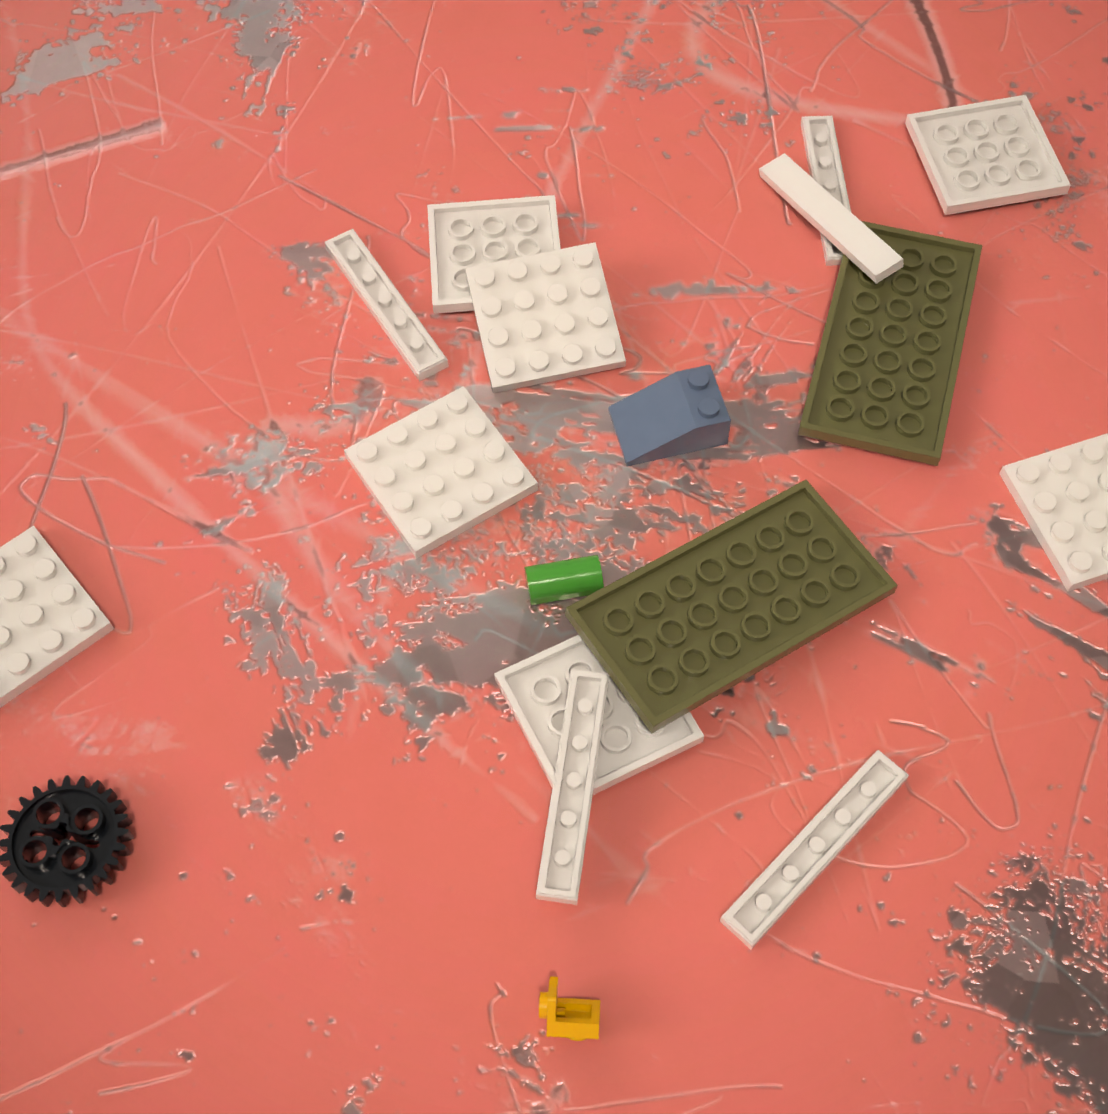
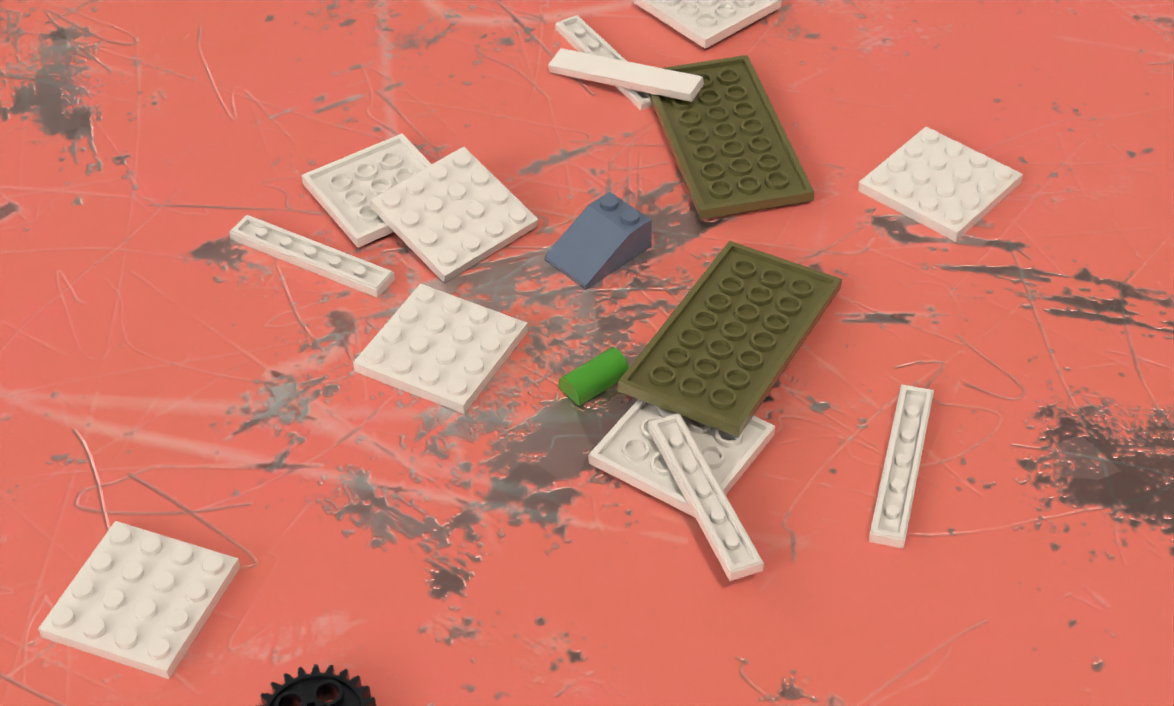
camera: 30 degrees left, 15 degrees down
yellow bracket [539,976,600,1041] -> none

